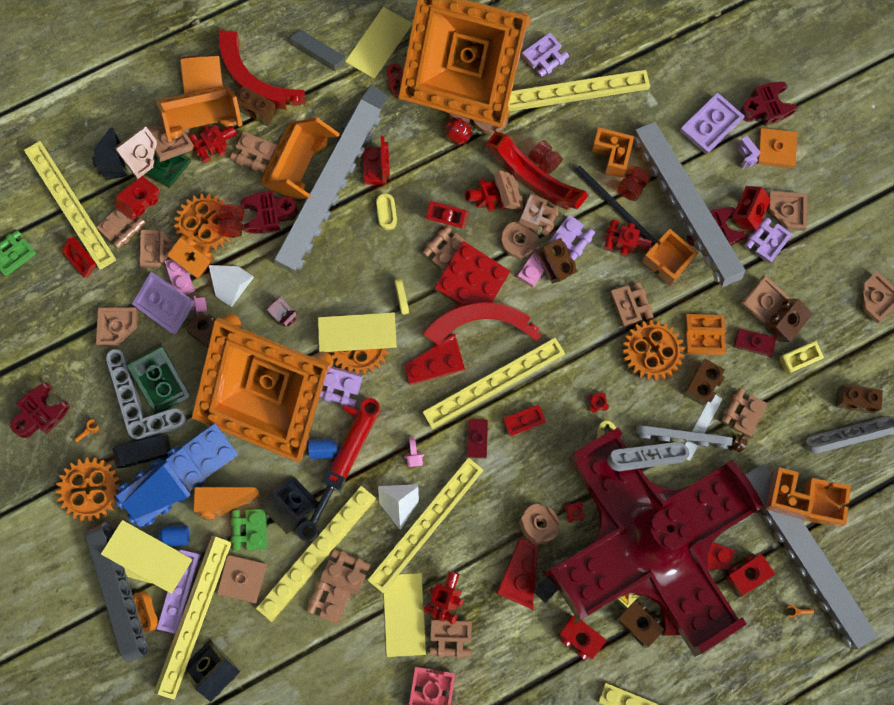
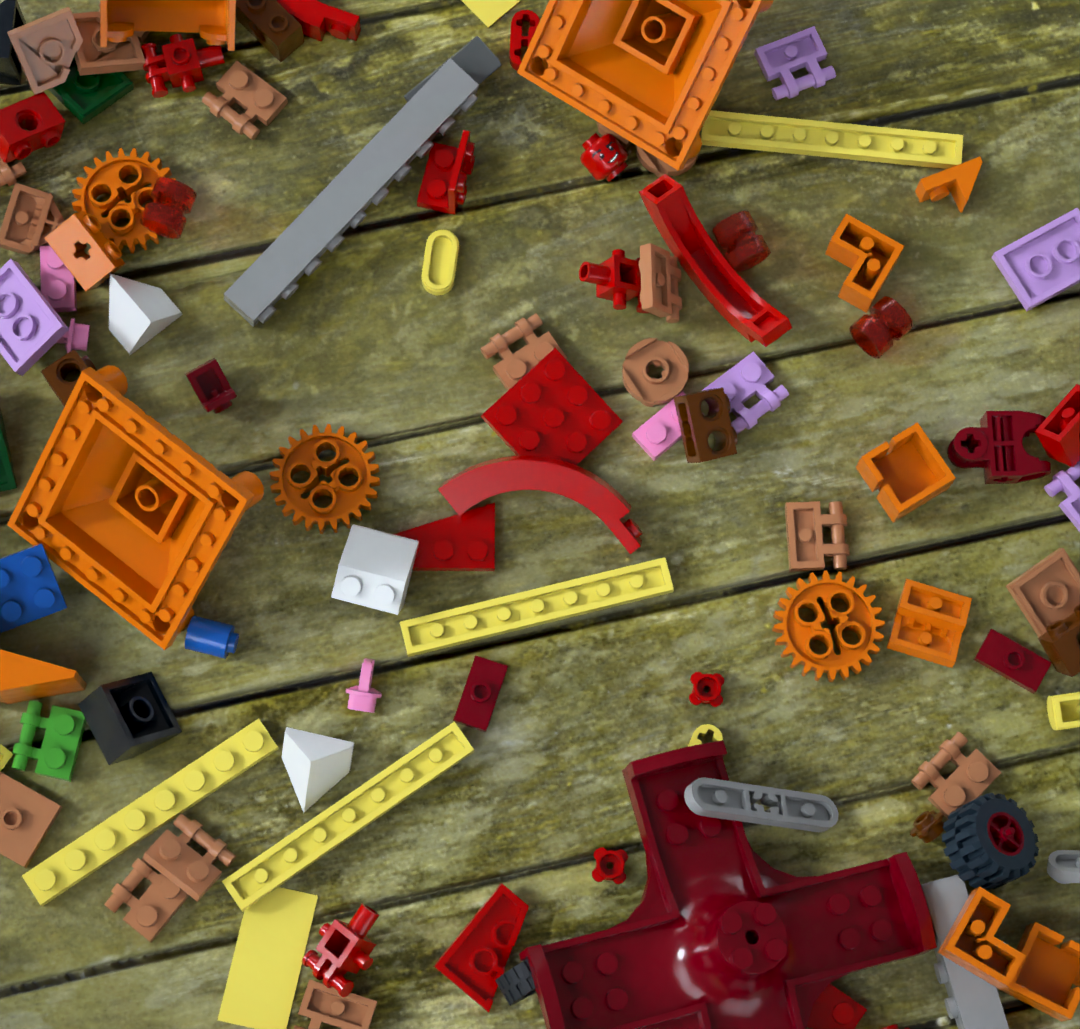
camera: 15 degrees right, 0 degrees up
dark red piece [240,190,298,234] -> none
orange windscreen [260,117,340,199] -> none
red piece [297,398,380,543] -> none
light yellow piece [318,313,397,352] -> none
lavender plate [320,366,363,407] -> none
light yellow tile [394,278,409,315] -> none
red brick [426,201,470,229] -> none
red plate [503,405,546,438] -> none
nougat plate [519,194,558,235] -> none
nougat plate [519,504,560,545] -> none
black piece [575,165,658,247] -> none
red piece [603,219,652,257] -> none
light grey brick [633,122,745,288] -> none
light grey piece [635,425,733,449] -> none
reddish brown brick [683,358,725,406] -> none
white sticker [685,395,722,461] -> none
none -> white slope [331,524,419,615]
none -> orange slope [915,156,983,213]
none -> black wheel [942,793,1039,891]

